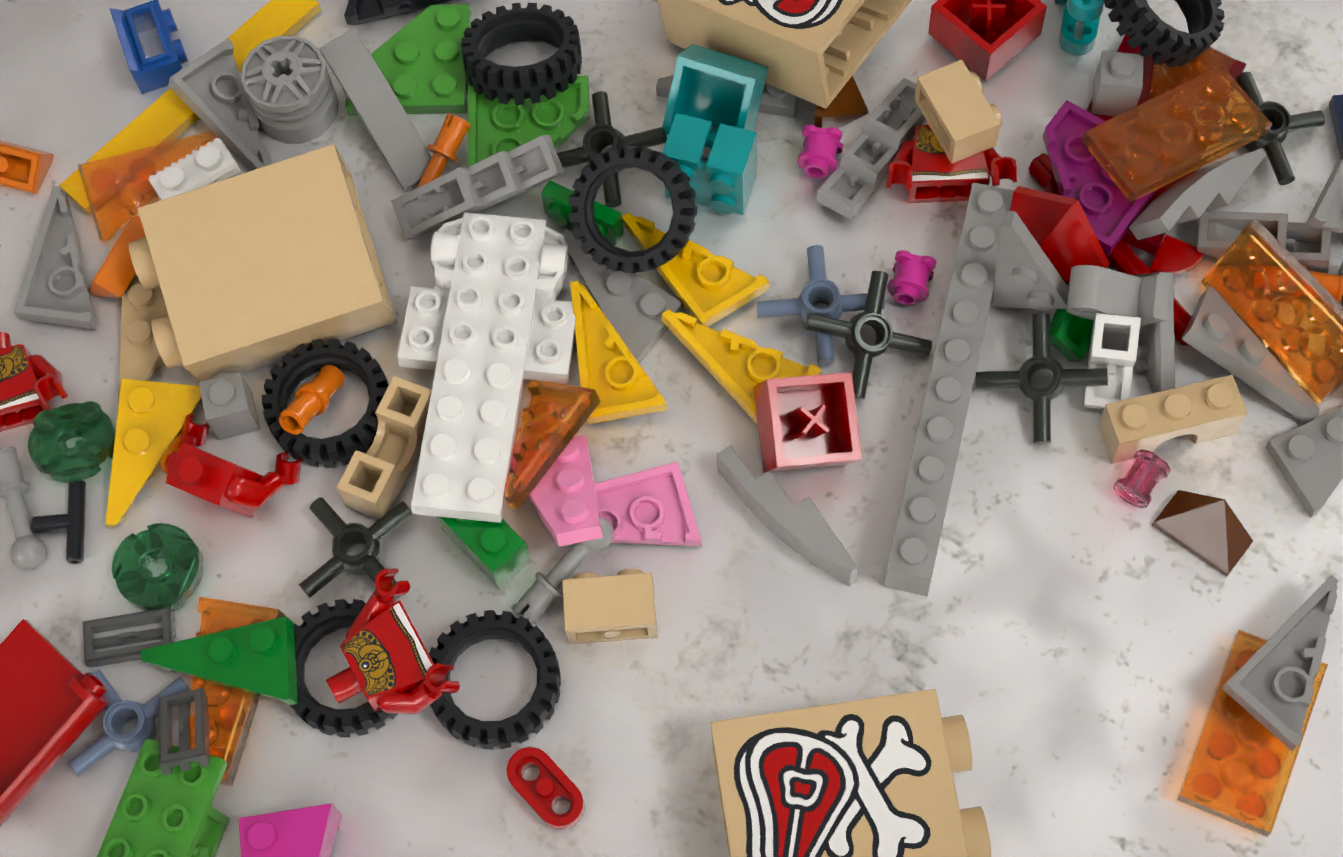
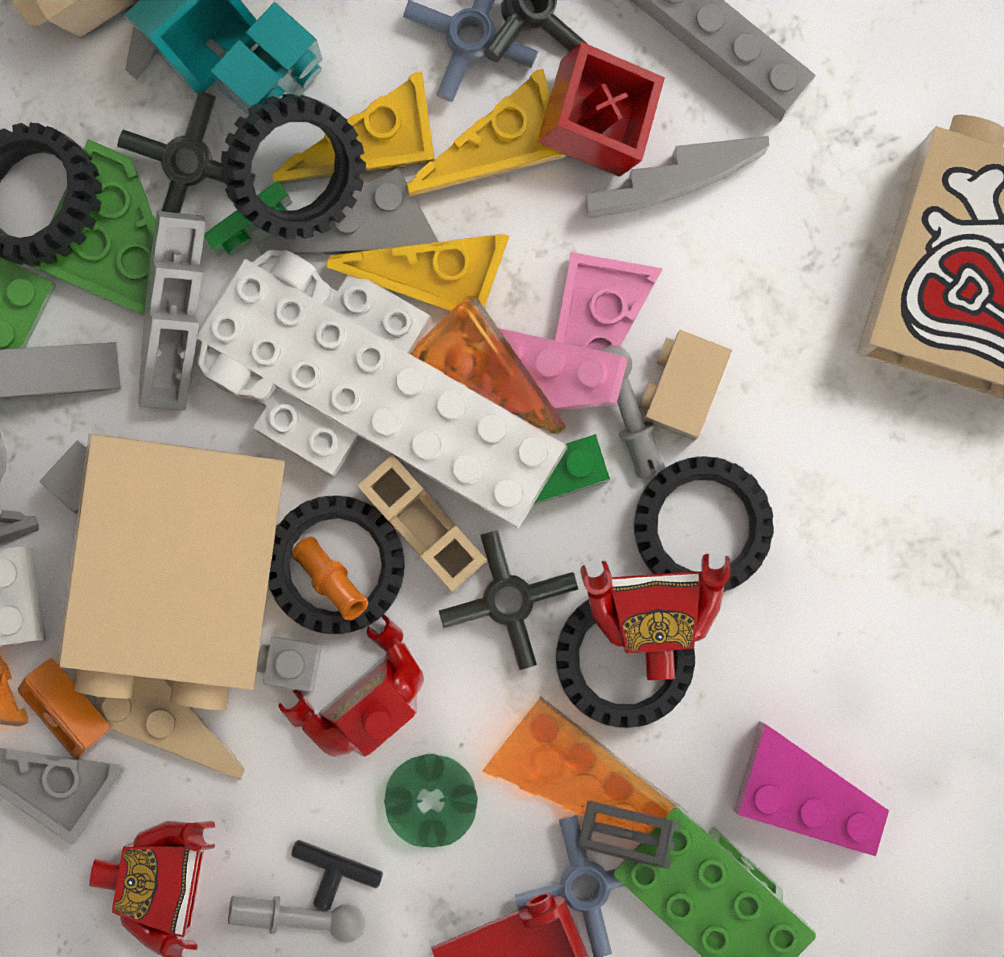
camera: 70 degrees left, 20 degrees up
clear green plate [28,401,116,483] -> none
dark grey tile [83,607,176,668] -> none
yellow wing [105,379,202,528] -> none
green wing [141,616,298,705] -> none
orange pin [417,113,471,188] -> none
red plate [506,747,585,830] -> none

